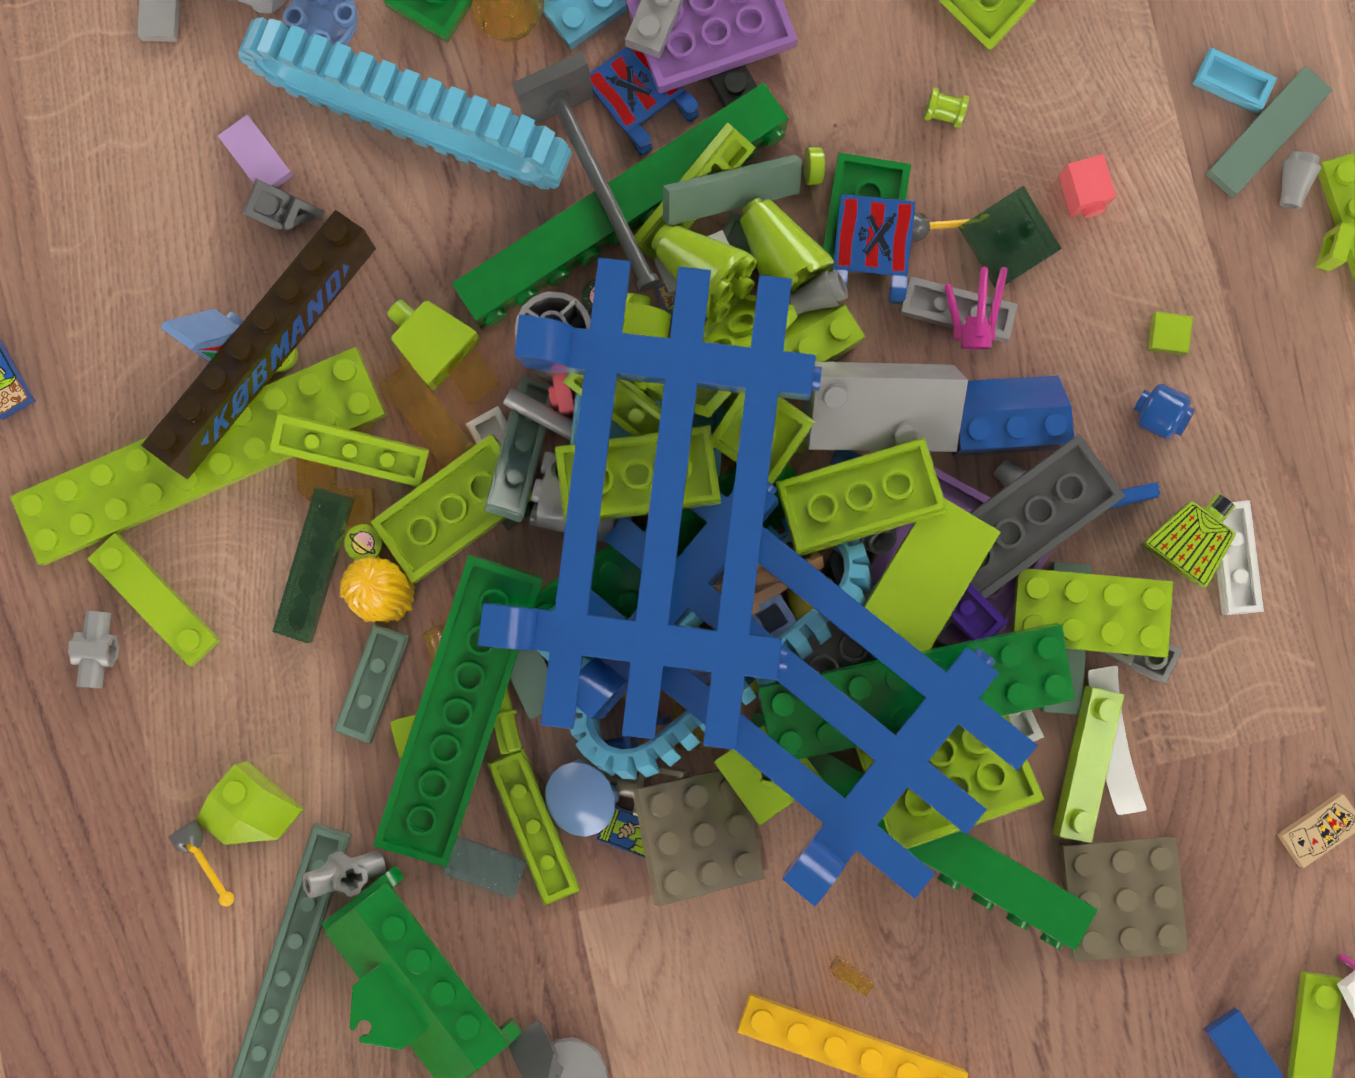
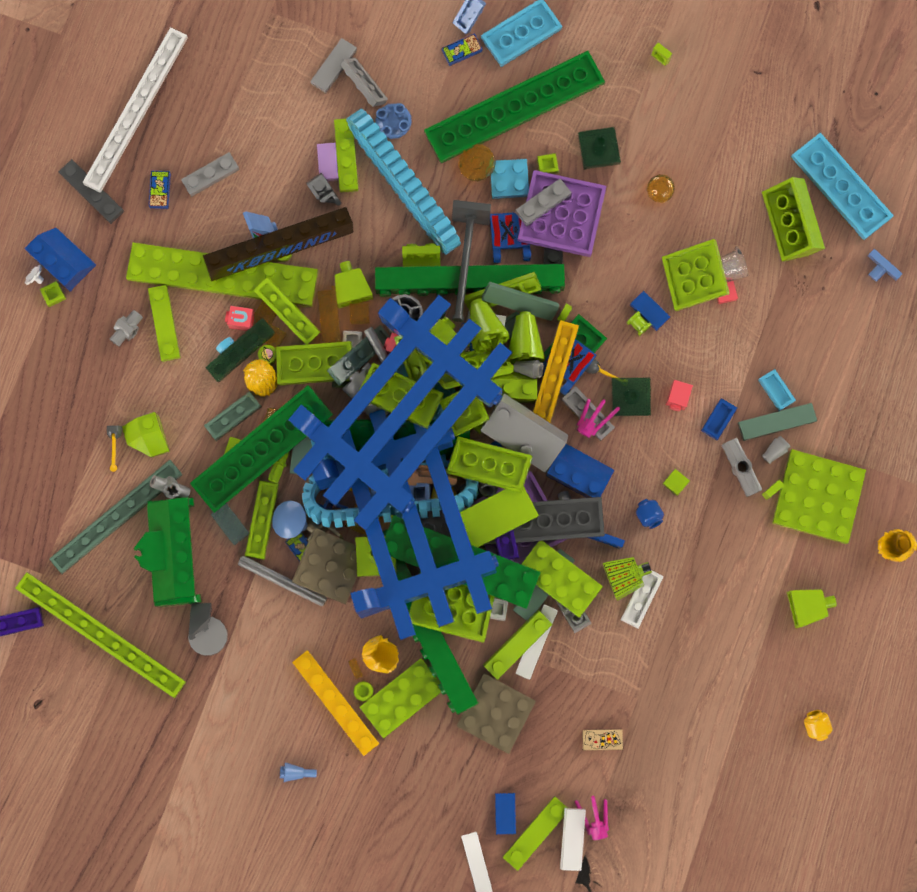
camera: 35 degrees right, 5 degrees down
none -> light grey plate [181,152,240,197]
none -> medium azure tile [216,337,235,355]
none -> coral brick [225,306,255,332]
none -> light grey axle [238,556,327,606]
none -> lime plate [334,118,359,193]
none -> lime tile [354,681,373,701]
none -> lime plate [359,658,441,739]
none -> yellow hair [362,635,399,674]
none -> lime bracket [402,243,440,267]
none -> yellow plate [533,320,579,423]
none -> blue tile [630,291,670,331]
none -> blue tile [701,398,737,440]
none -> light grey piece [721,438,762,497]

